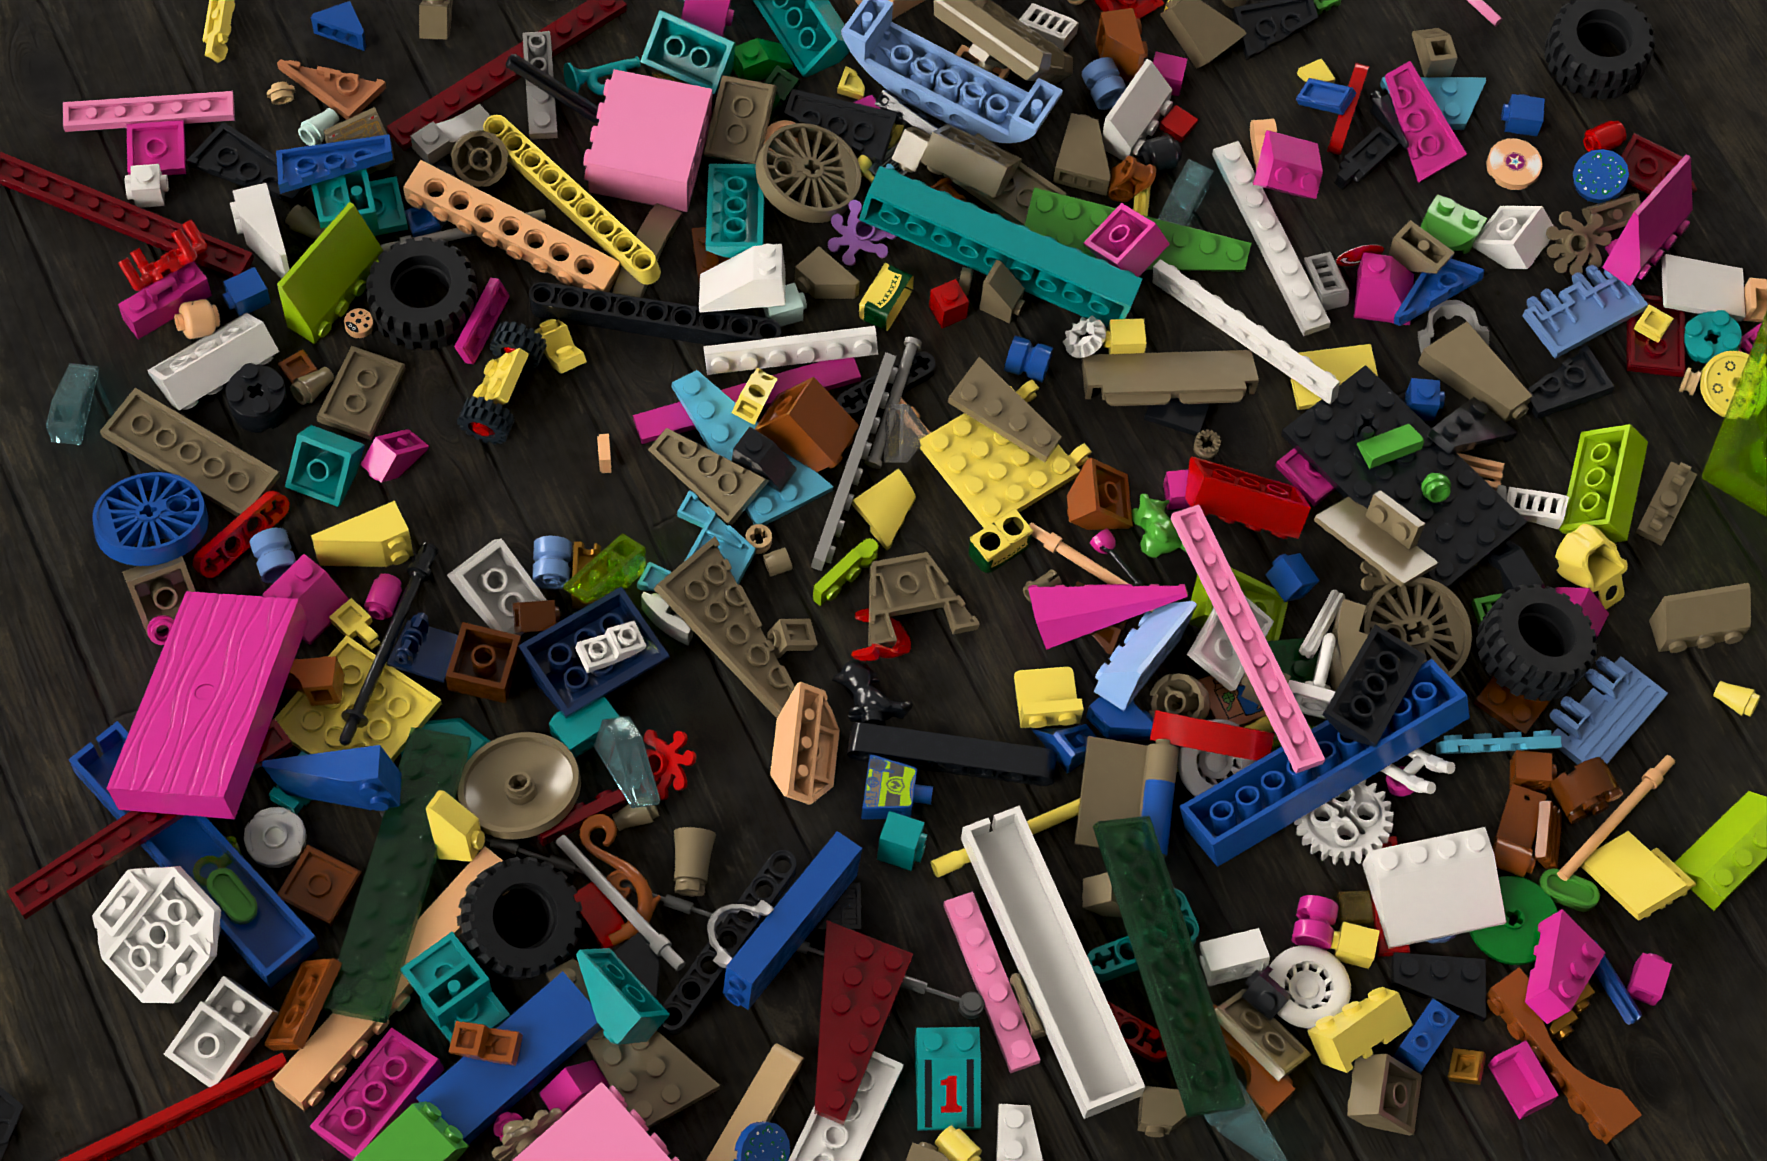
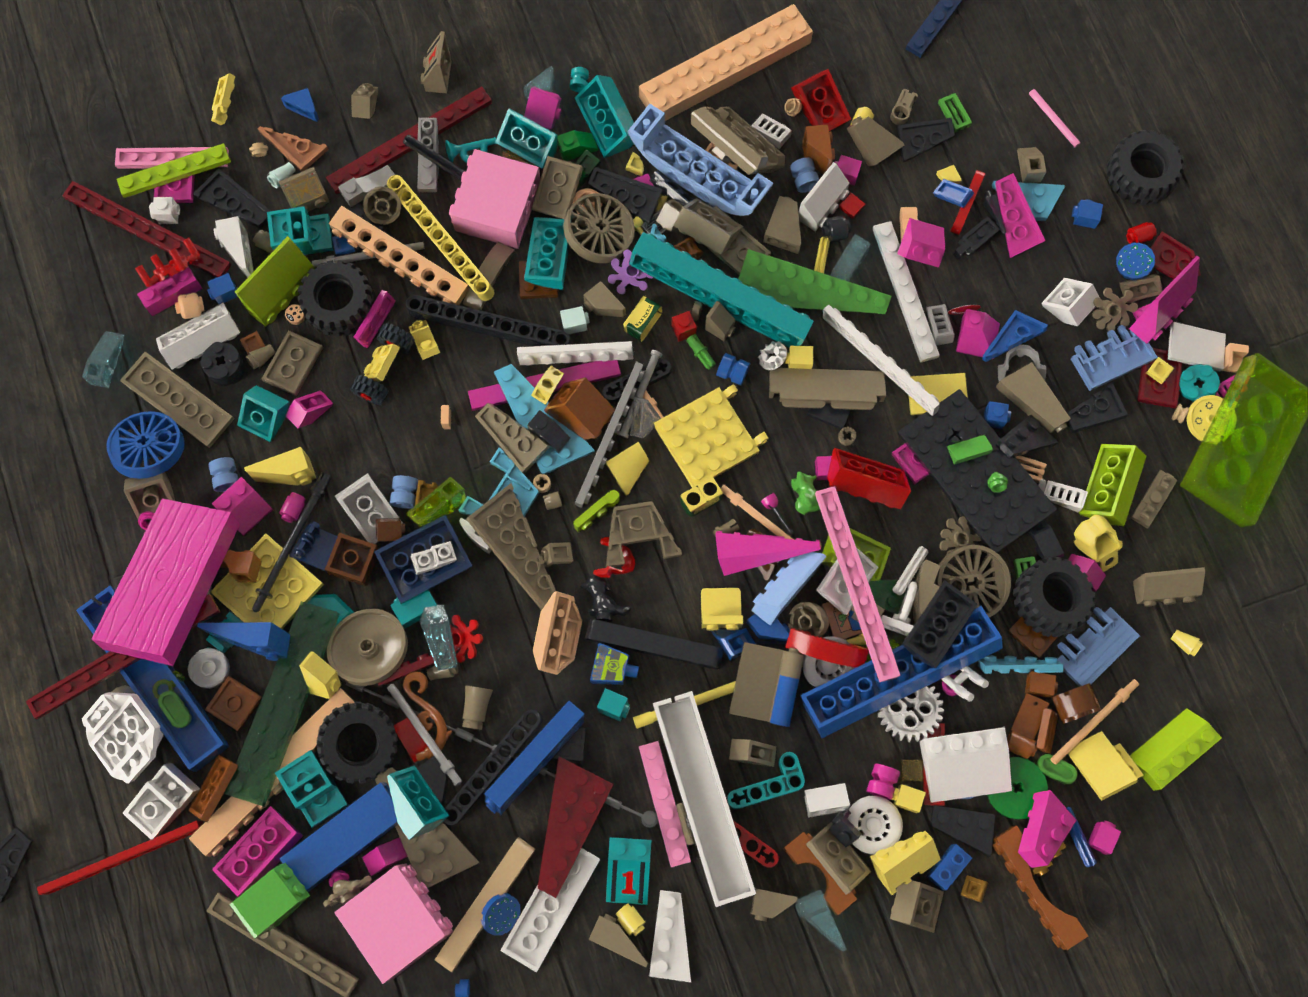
camera: 10 degrees right, 10 degrees up
red beam [193,491,289,578] -> none
blue wing [276,134,393,194] -> none
light yellow plate [329,598,381,651] -> none
dark orange slope [449,1021,523,1066] -> none
white slope [699,244,785,313] -> none
light grey helmet [707,900,774,968] -> none
dark tan wing [947,357,1062,463] -> none
dark orange slope [1067,457,1133,530] -> none
dark pink slope [1083,203,1170,277] -> none
clear green plate [1093,816,1246,1117] -> none
dark orange piece [1108,156,1156,202] -> none
blue brick [1265,553,1319,602] -> none
dark tan bracket [1314,490,1438,587] -> none
dark tan slope [1388,220,1455,274] -> none
bright green slope [1420,194,1488,254] -> none
light nougat tile [1486,139,1543,190] -> none
dark pink panel [1488,1041,1559,1120] -> none
none -> lime plate [117,143,231,198]
none -> bright green axle [686,334,716,370]

